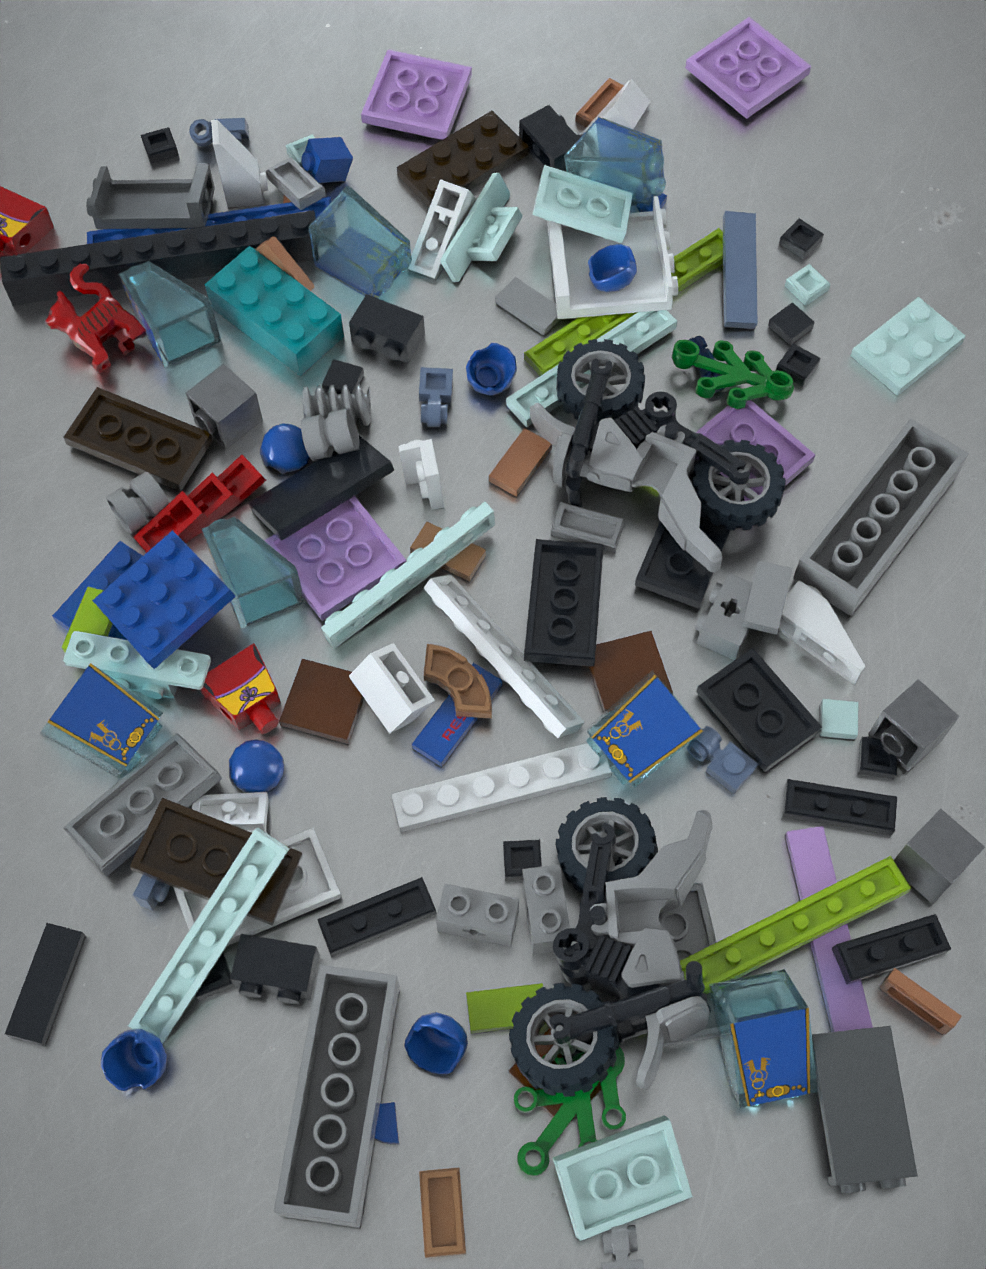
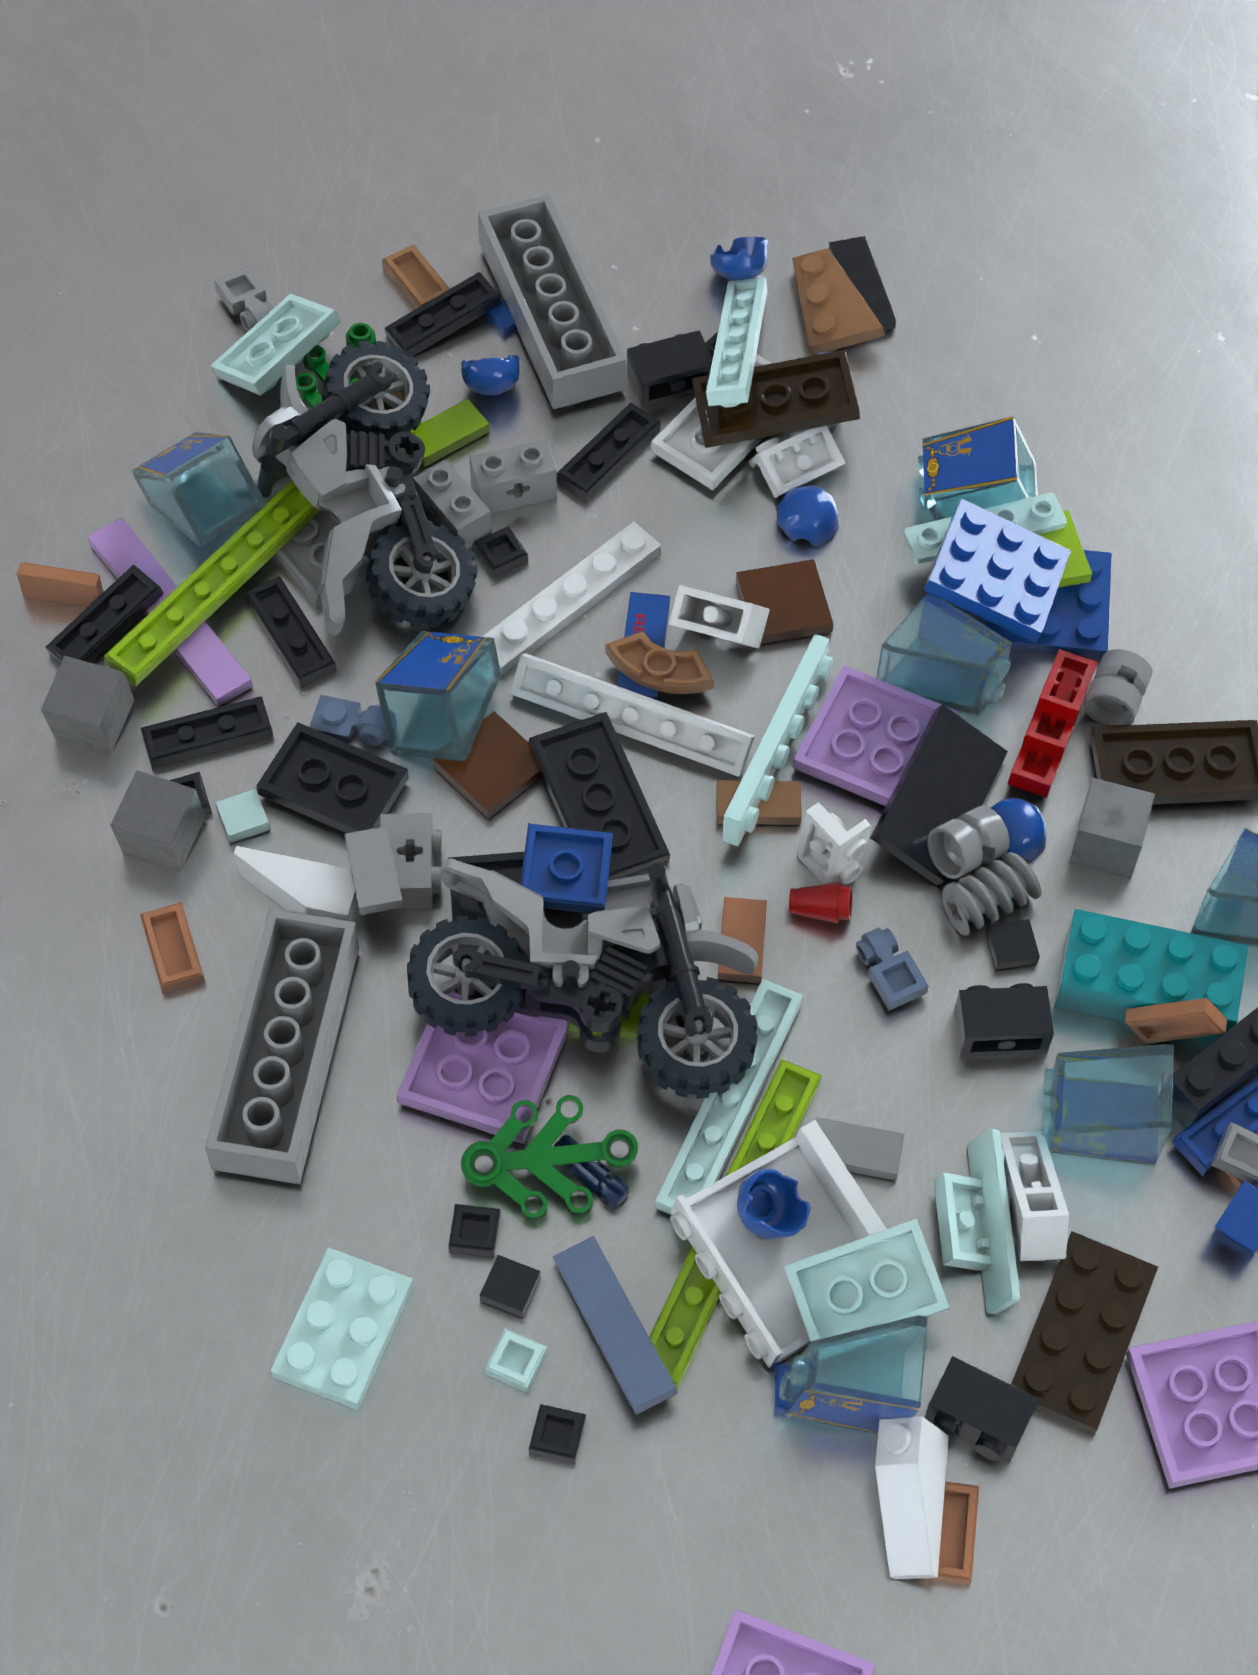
camera: 150 degrees right, 5 degrees down
light grey tile [63,733,222,877] -> none
red torso [201,643,281,734] -> none
blue hair [466,343,517,396] -> none
dark grey panel [809,1026,918,1193] -> none
none -> nougat tile [140,902,205,994]
none -> black tile [244,576,337,688]
none -> black tile [385,272,501,357]
none -> blue tile [520,823,613,913]
none -> red cone [789,881,853,924]
none -> medium nougat wing [792,248,886,356]

